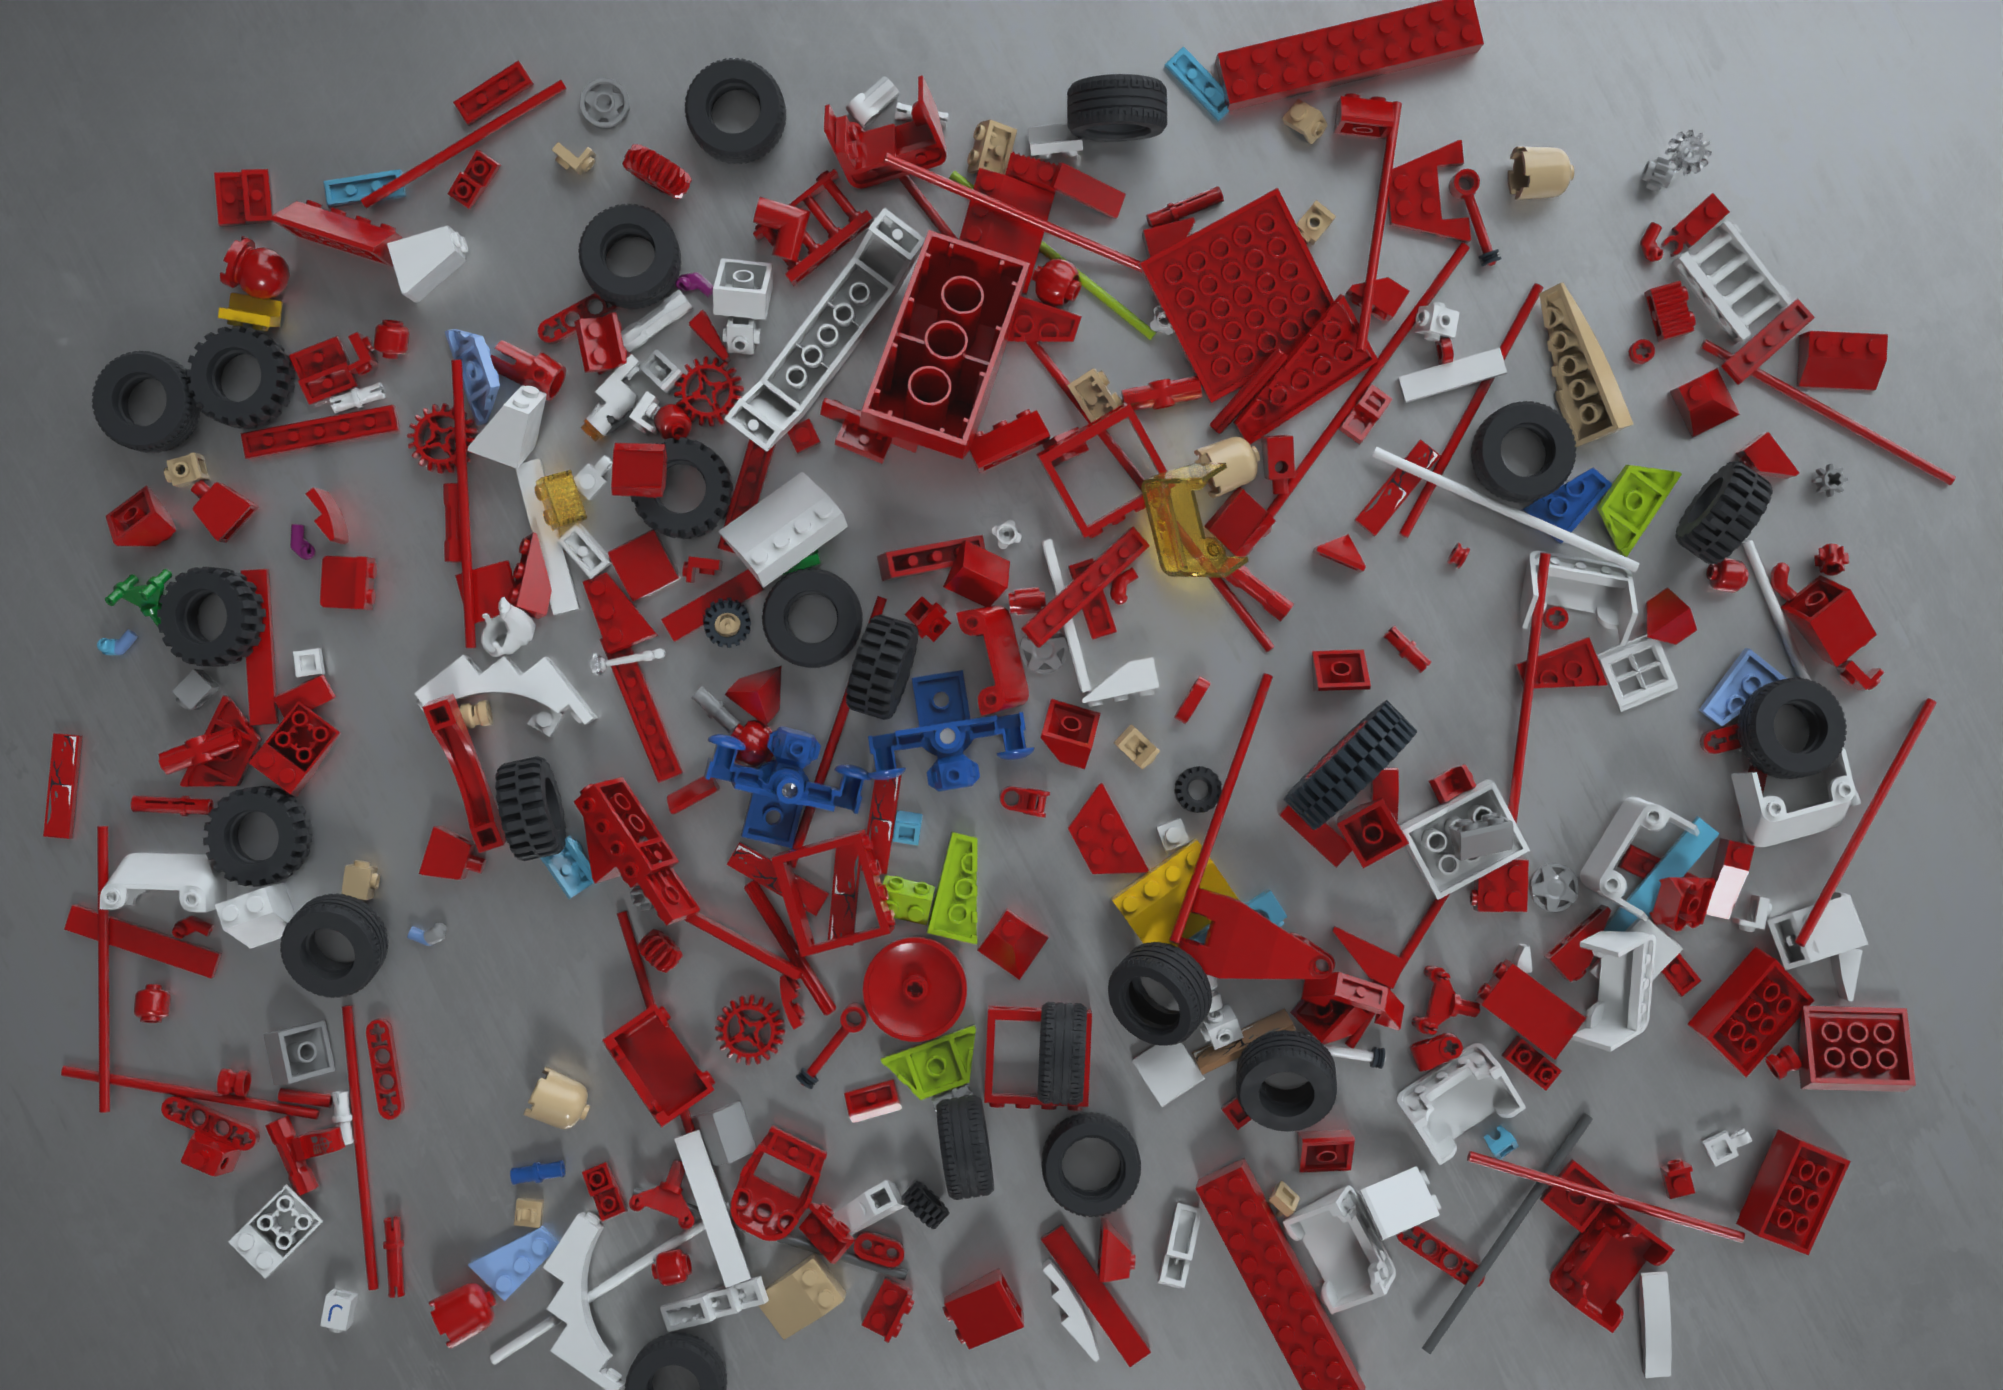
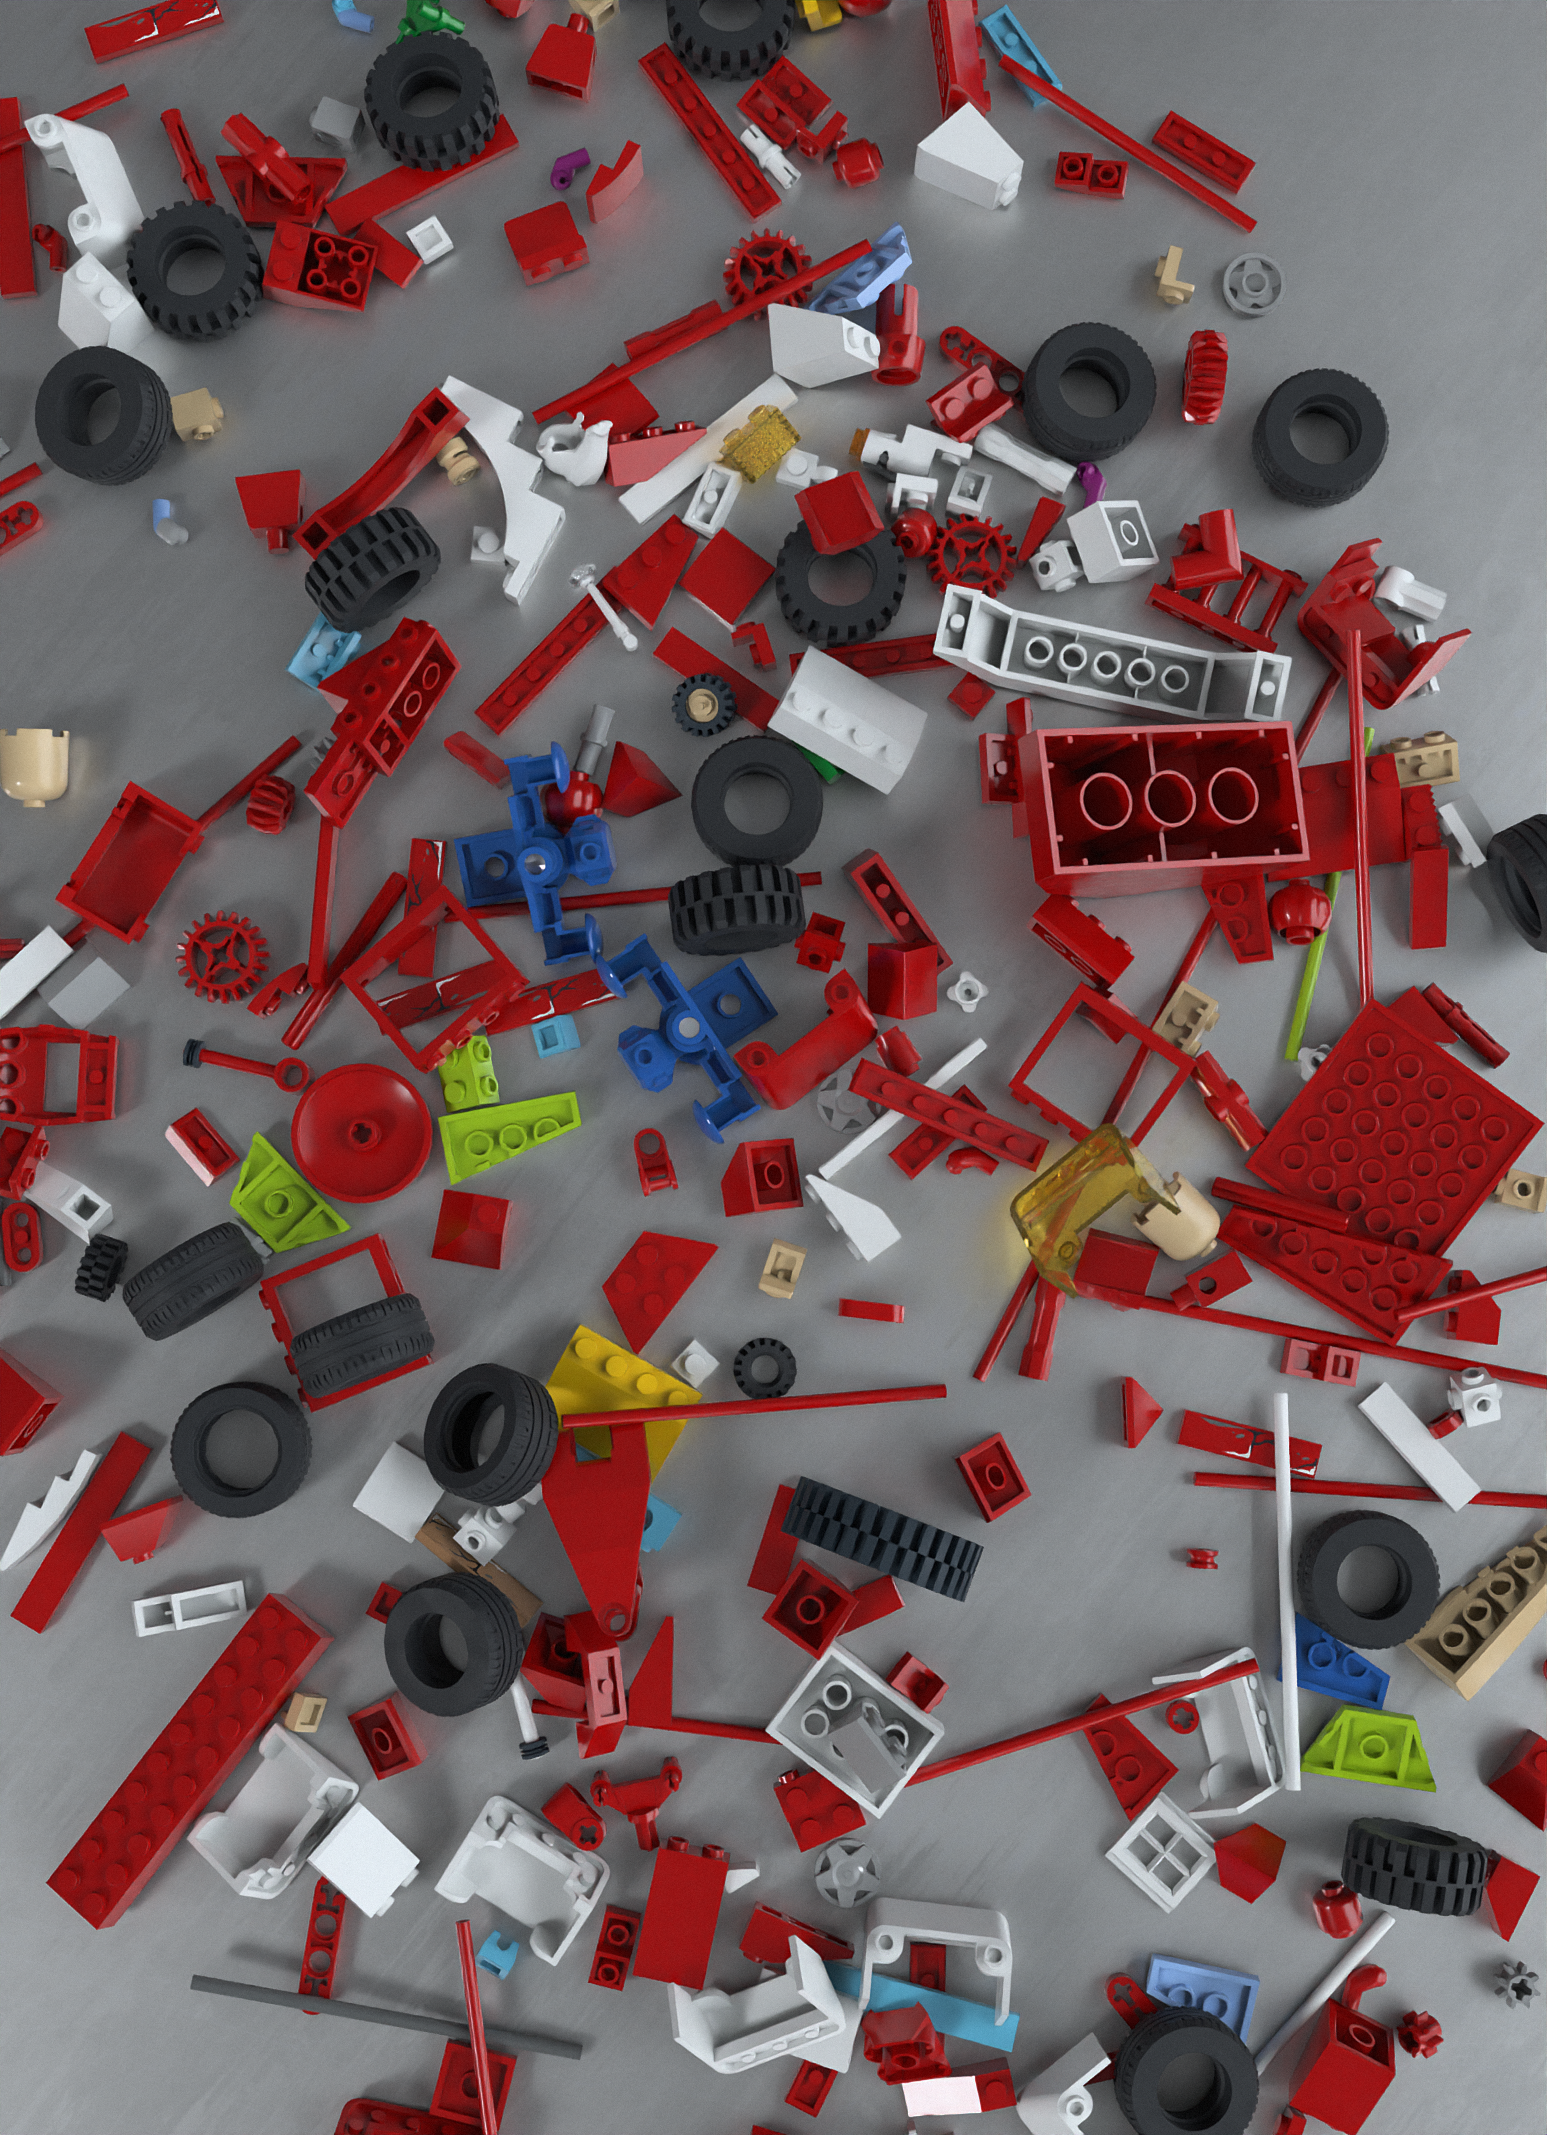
camera: 70 degrees right, 5 degrees down
red pin [1383,625,1432,673] -> none

